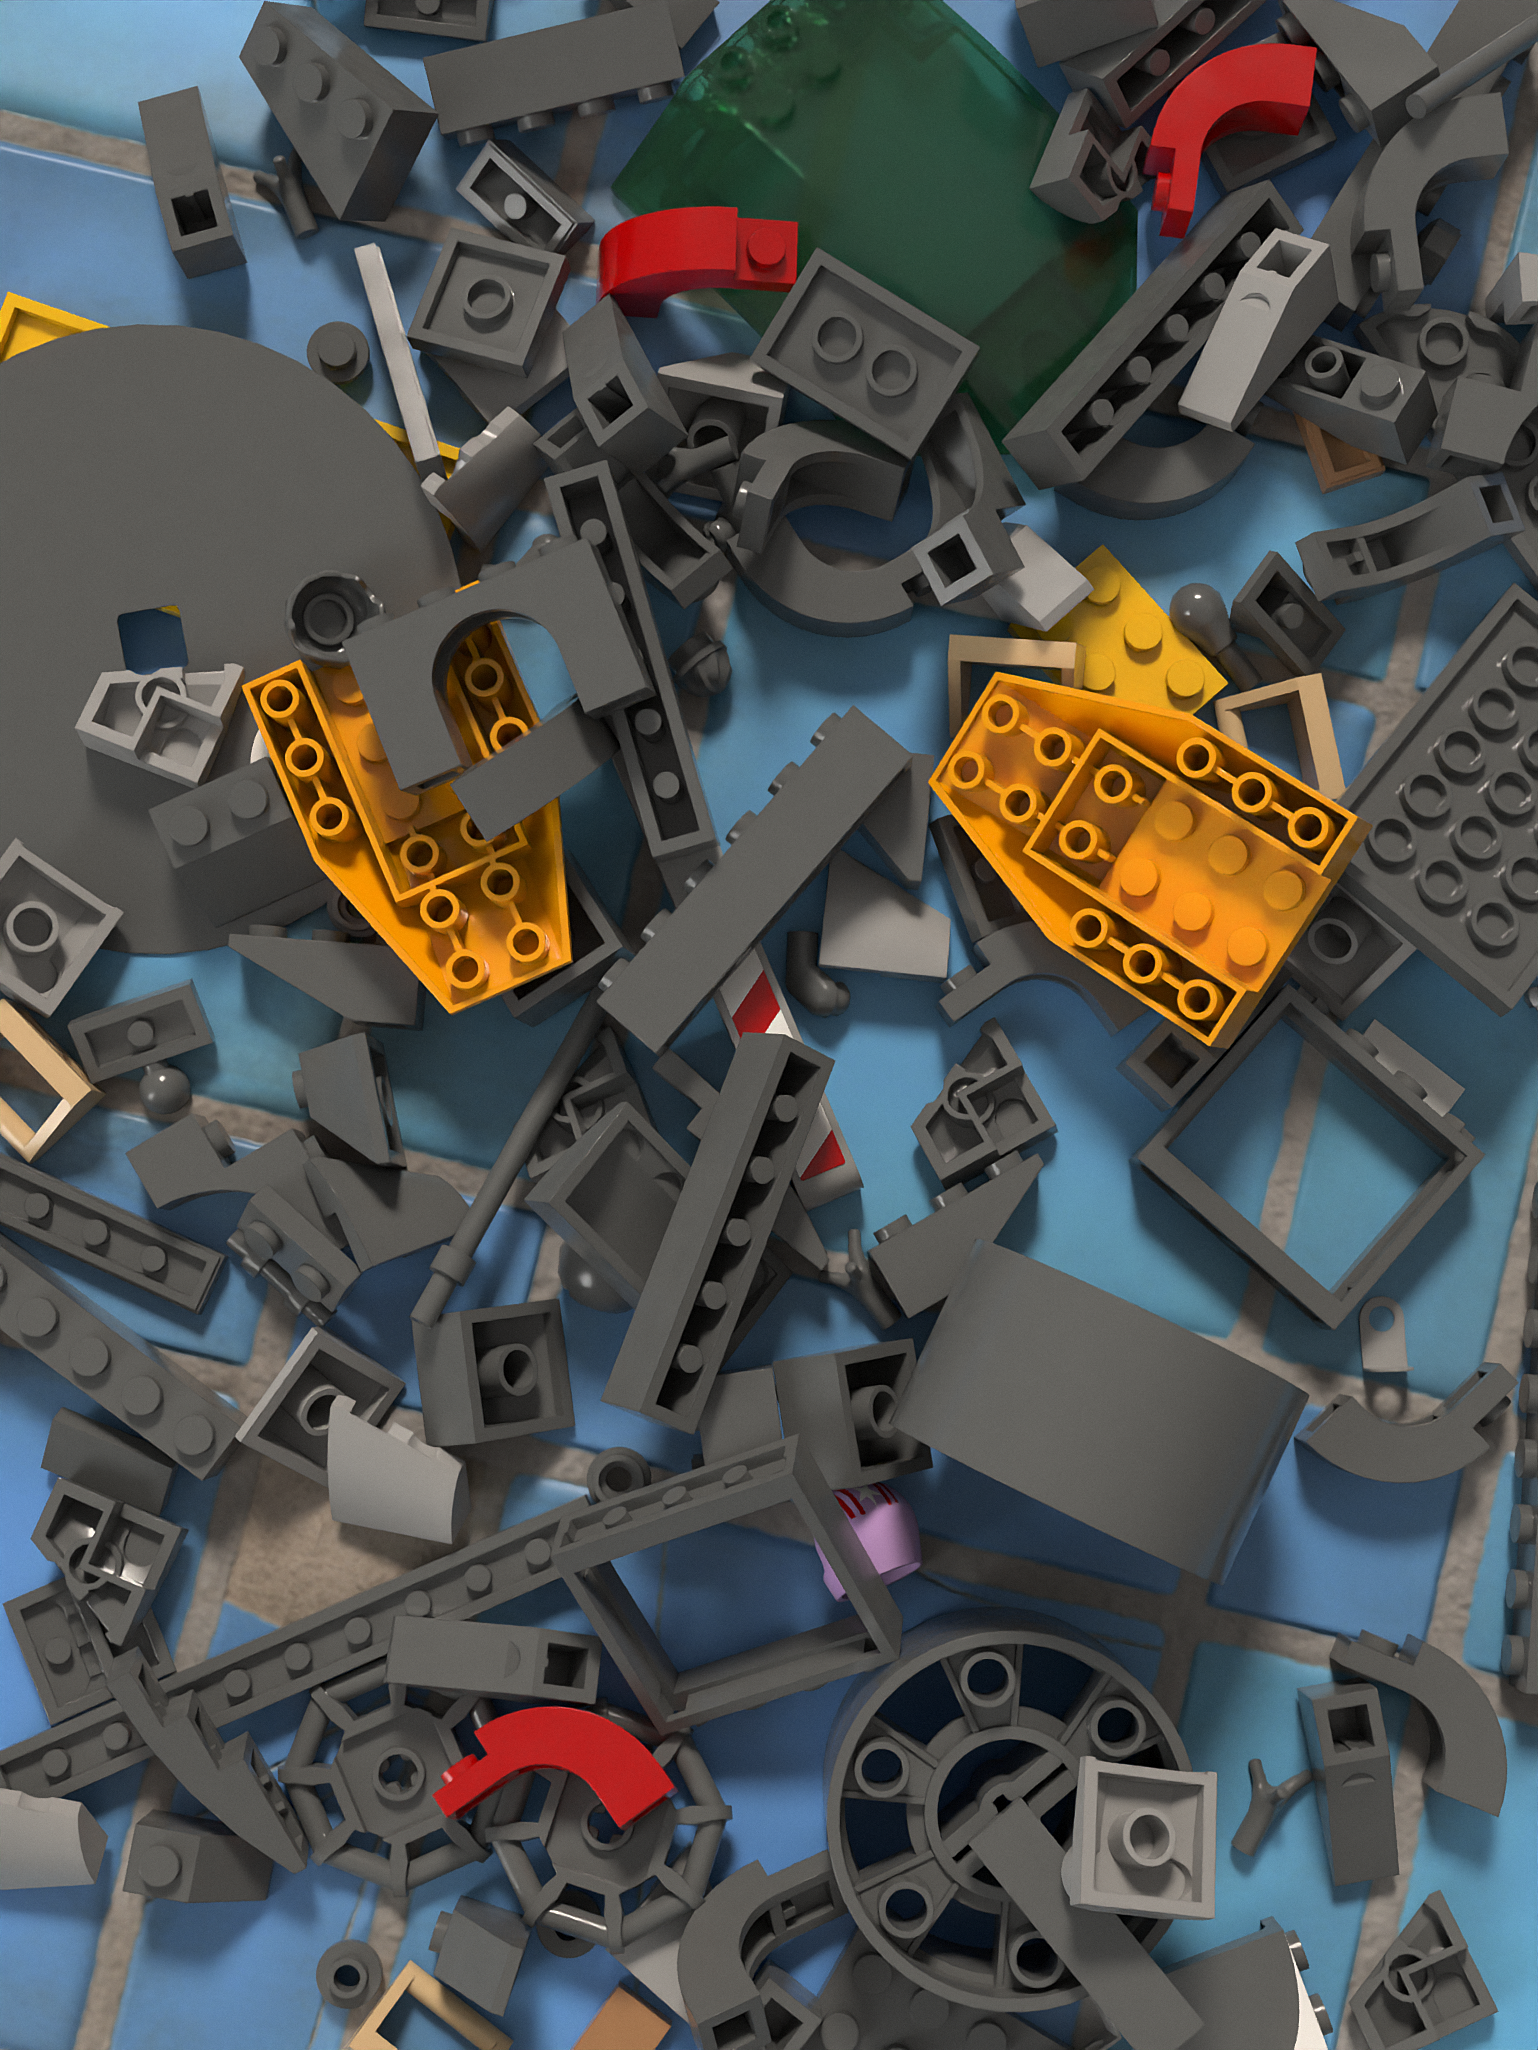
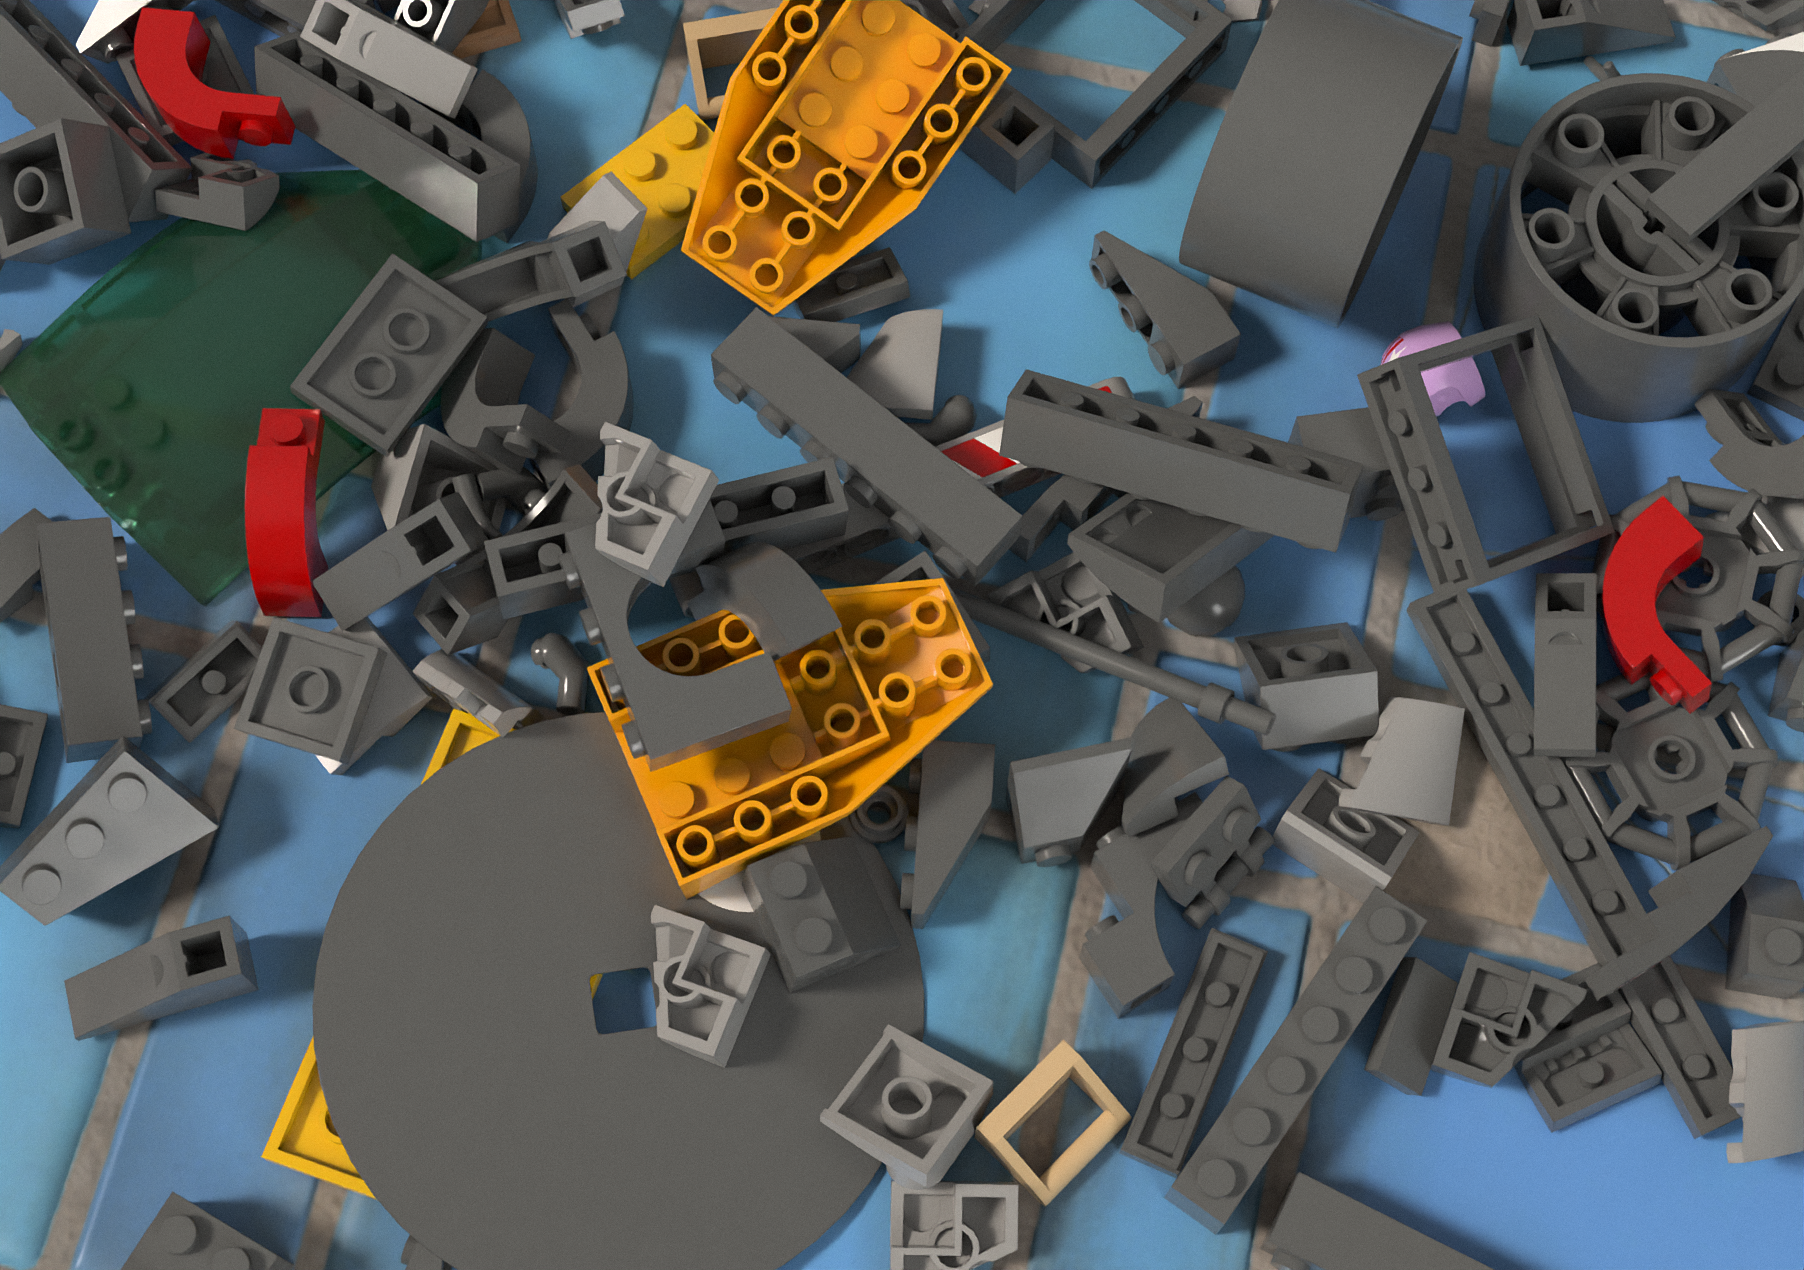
camera: 90 degrees left, 15 degrees down
dark grey plate [67,978,215,1115] -> none
dark grey bar [253,146,319,240] -> none
dark grey hair [284,570,386,669] -> none
dark grey plate [307,321,370,385] -> none
tile [354,243,448,483] -> none
dark grey plate [587,1447,652,1503] -> none
dark grey brick [773,1338,933,1490] -> none
dark grey bar [818,1229,902,1331] -> none
dark grey slope [910,1017,1058,1191] -> none
dark grey arch [935,921,1151,1037] -> none
tan tile [948,634,1086,739] -> none
light grey slope [1061,1756,1217,1921] -> none
dark grey piece [1169,583,1263,693] -> none
dark grey slope [1229,550,1346,677] -> none
none -> light grey slope [595,422,719,587]

